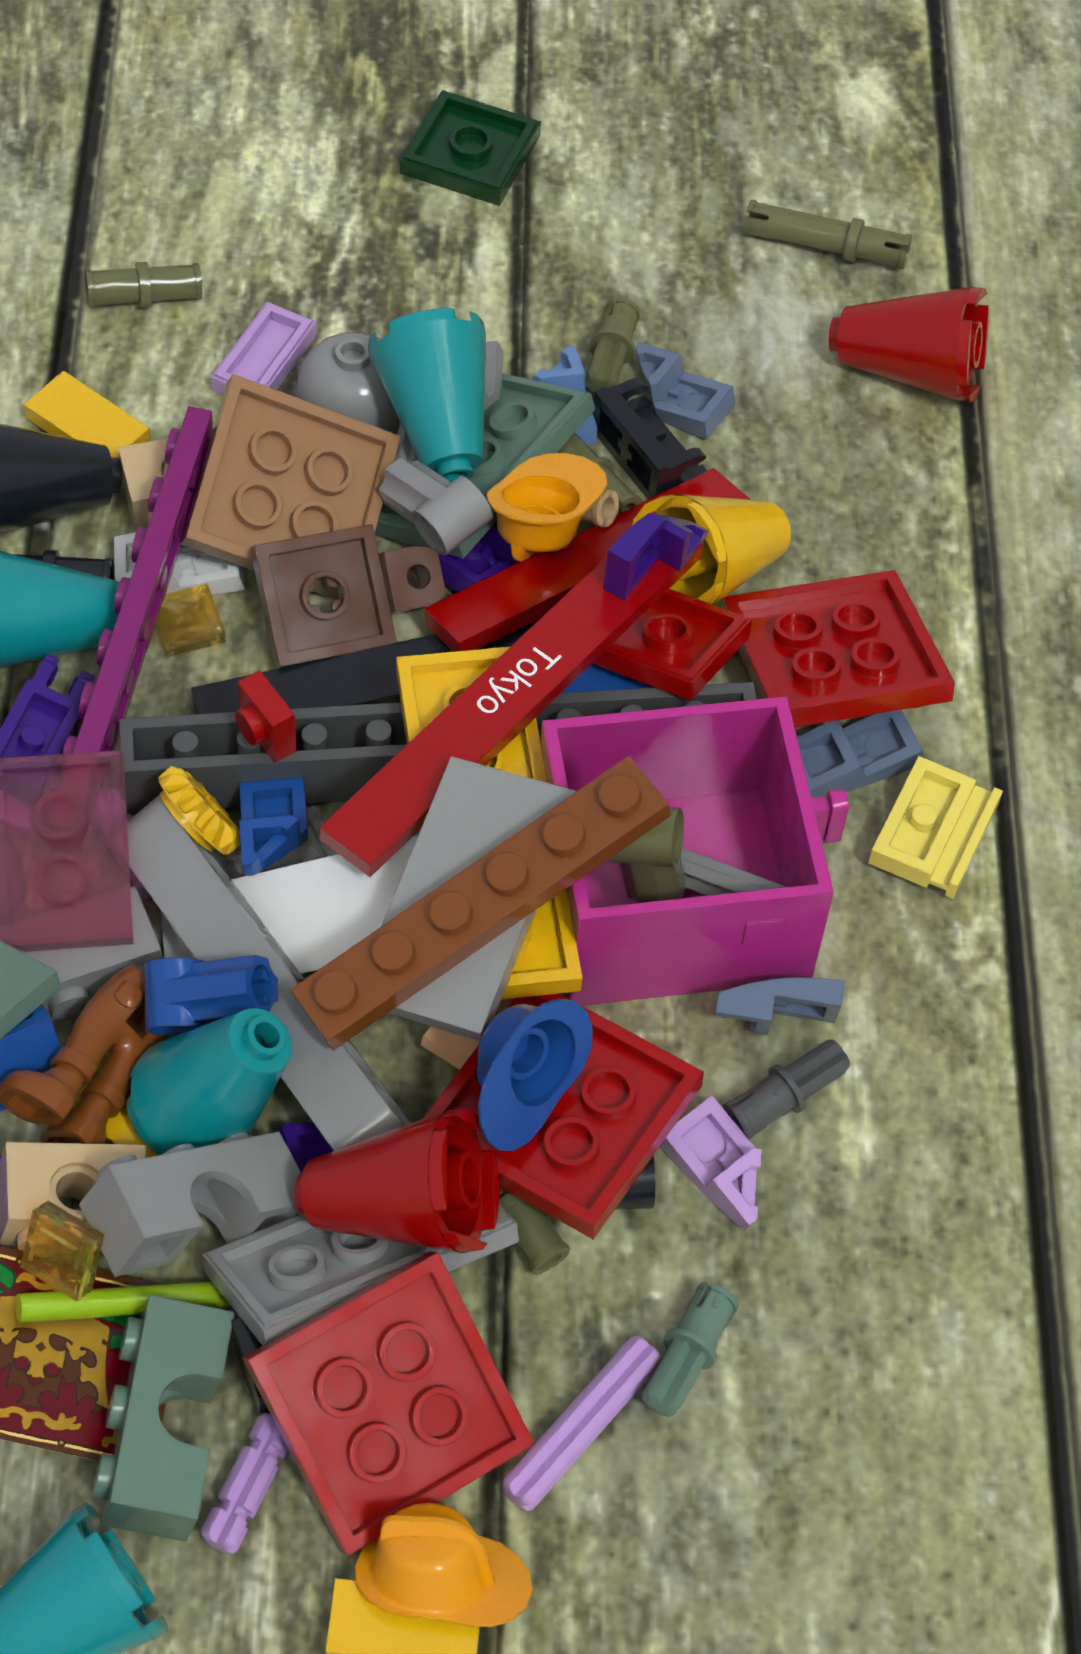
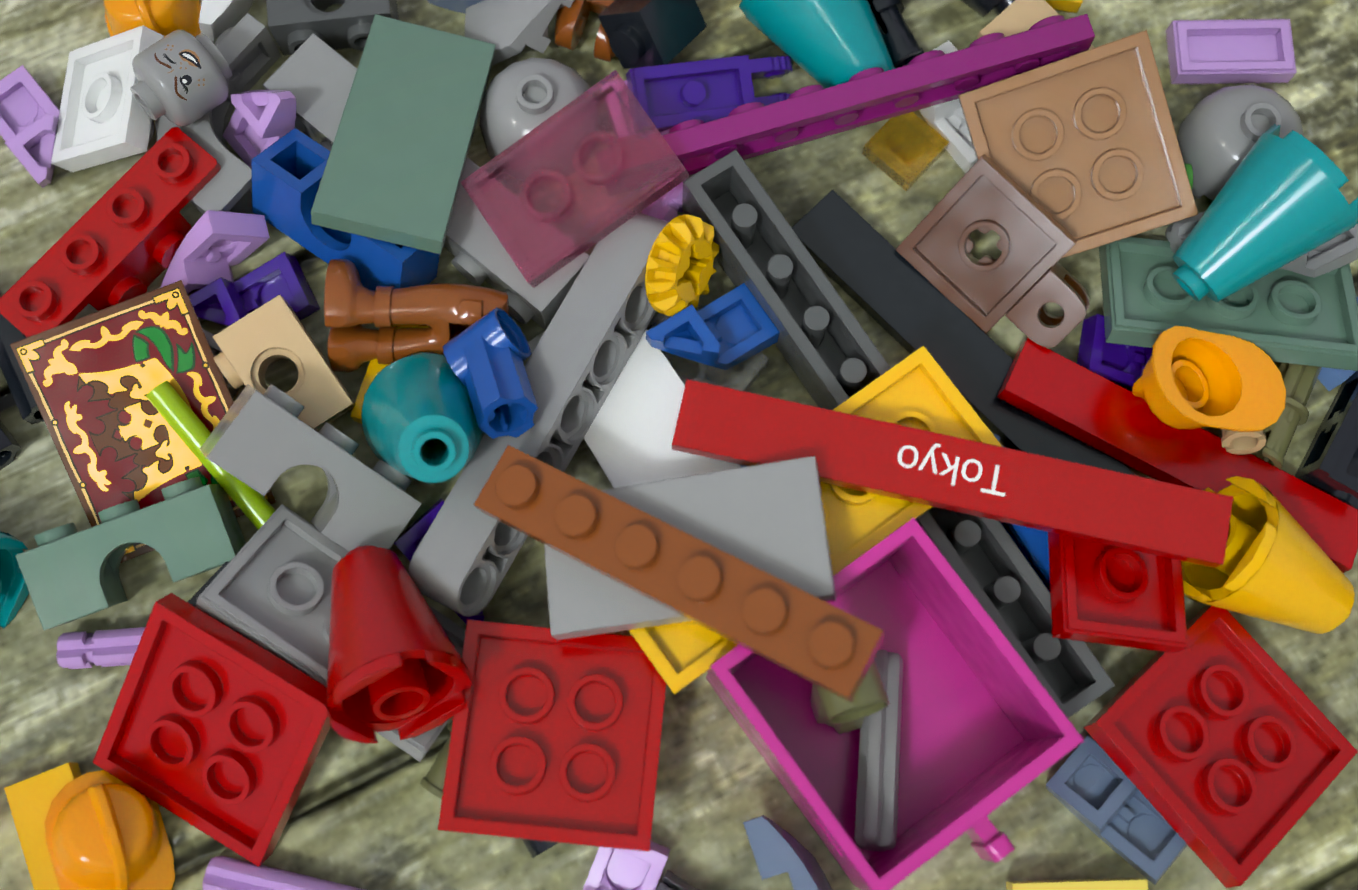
camera: 65 degrees right, 20 degrees up
clear yellow tile [21,1201,105,1301] -> none
red plate [235,670,296,763] -> none
light grey piece [378,458,493,556] -> none
blue piece [477,998,593,1151] -> none
dark purple slope [603,513,708,601] -> none

